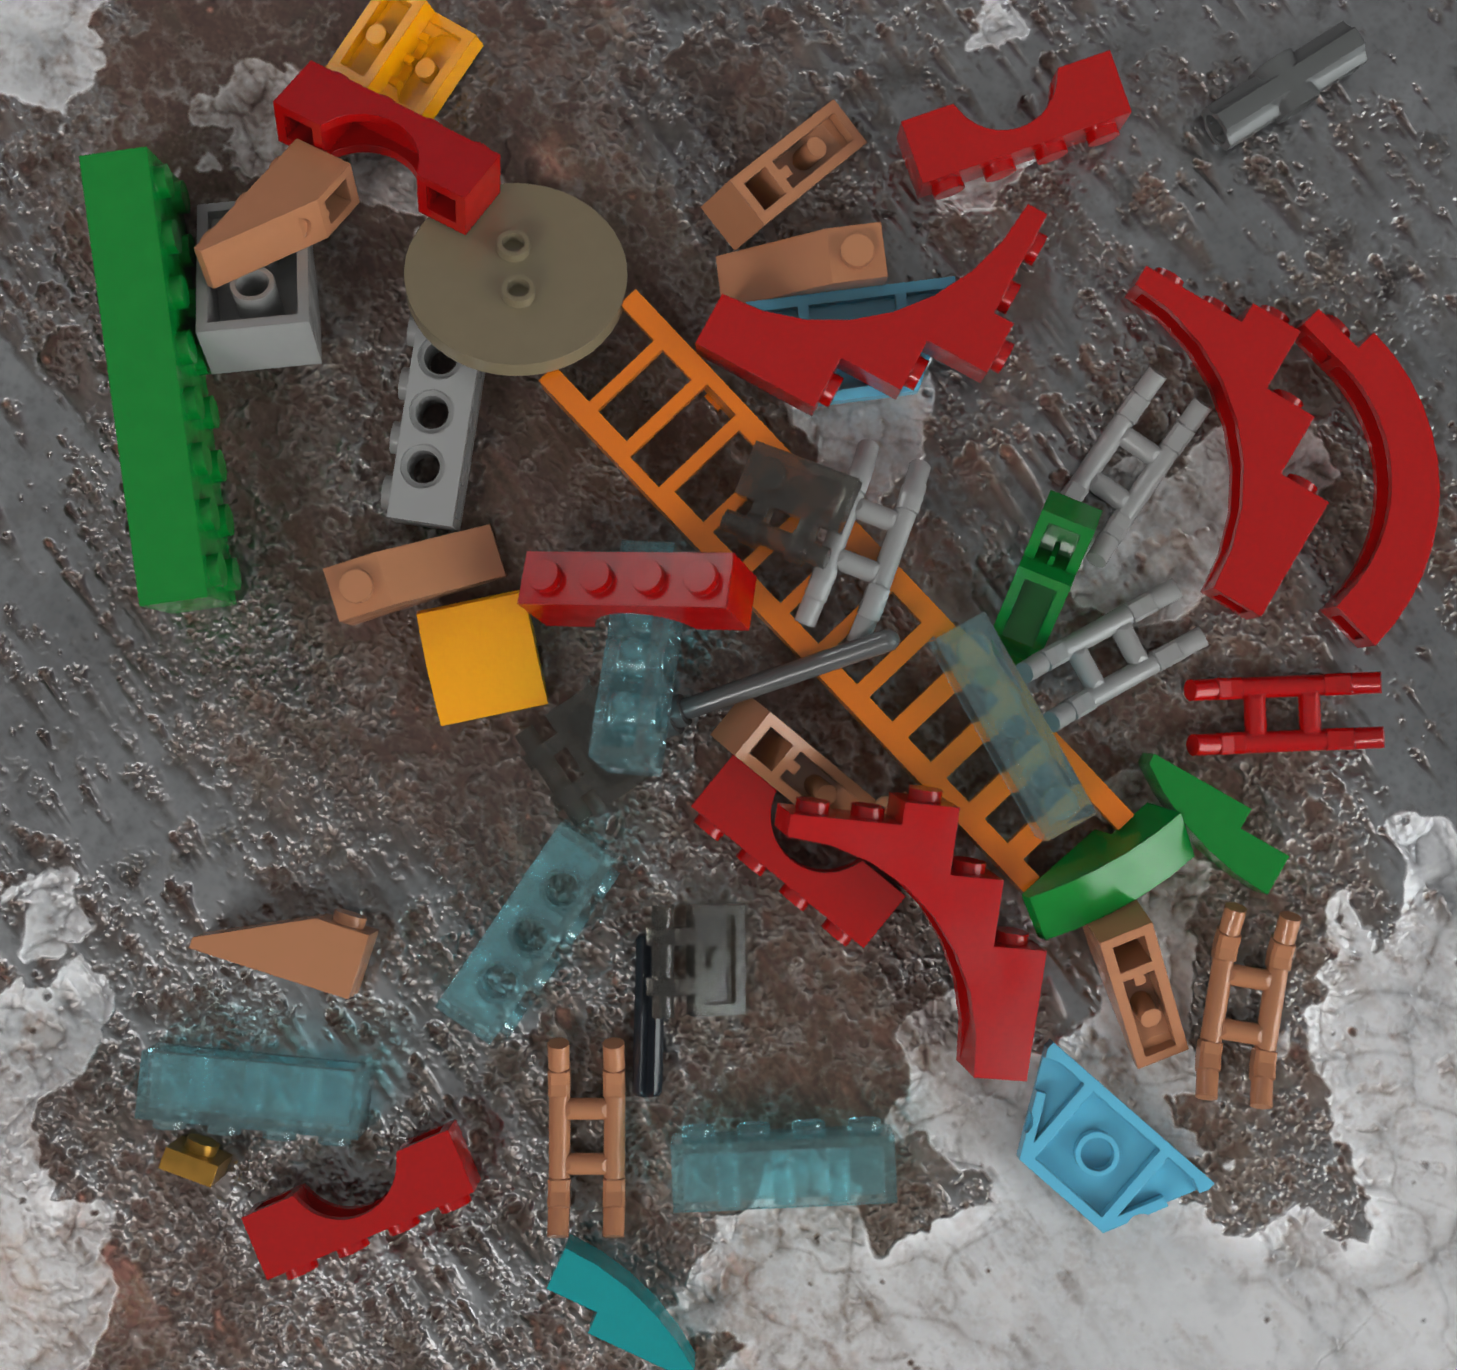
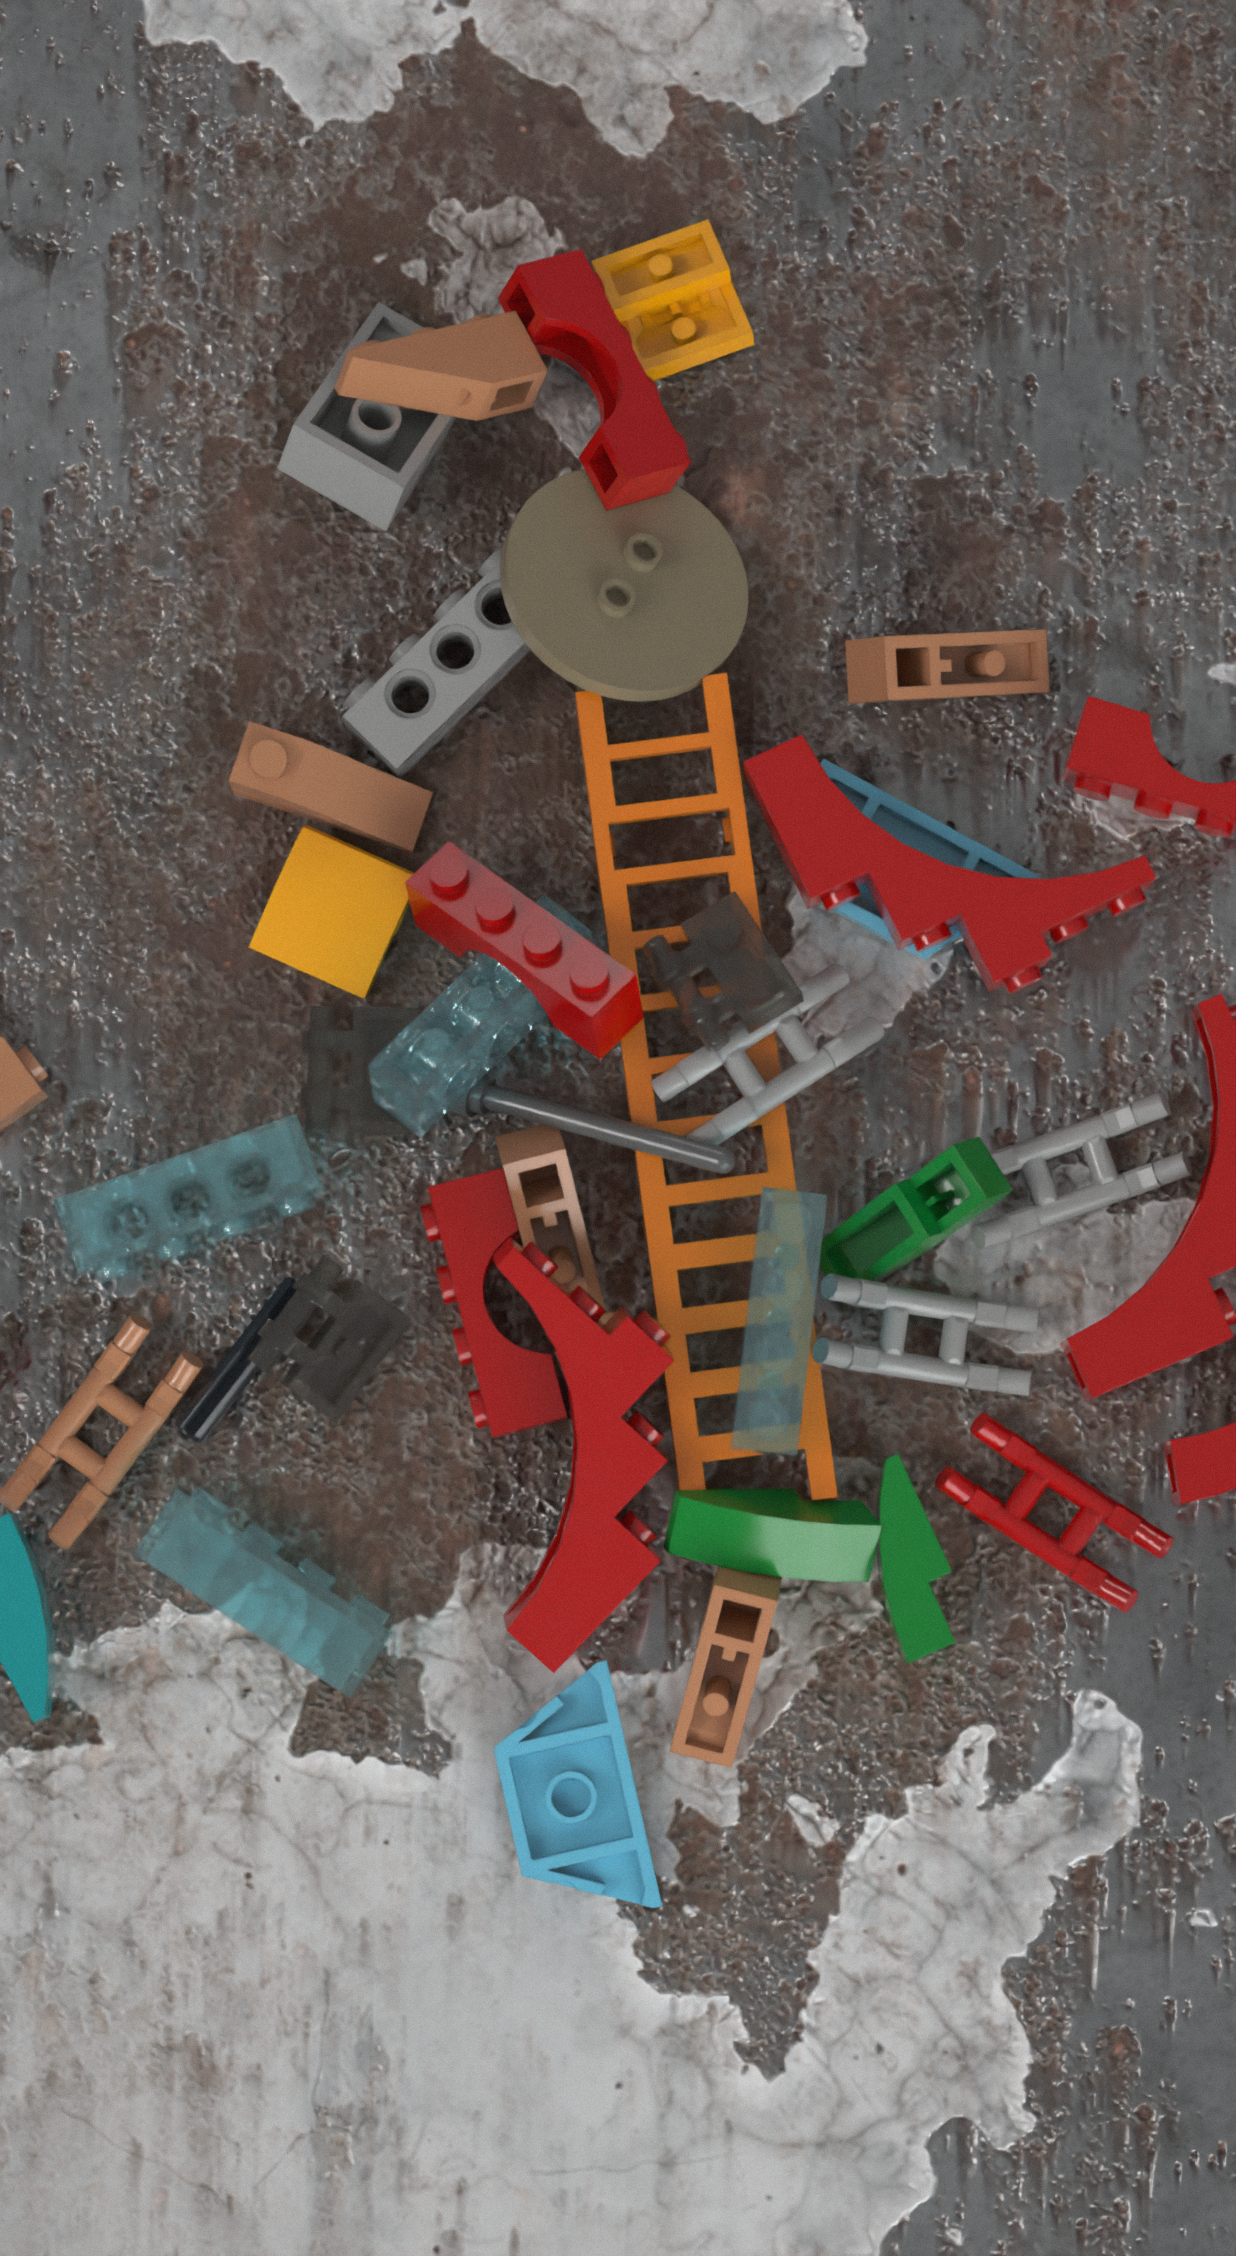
camera: 30 degrees right, 5 degrees down
green brick [79,146,242,614] -> none
nougat slope [716,222,888,303] -> none
nougat piece [1195,902,1302,1109] -> none

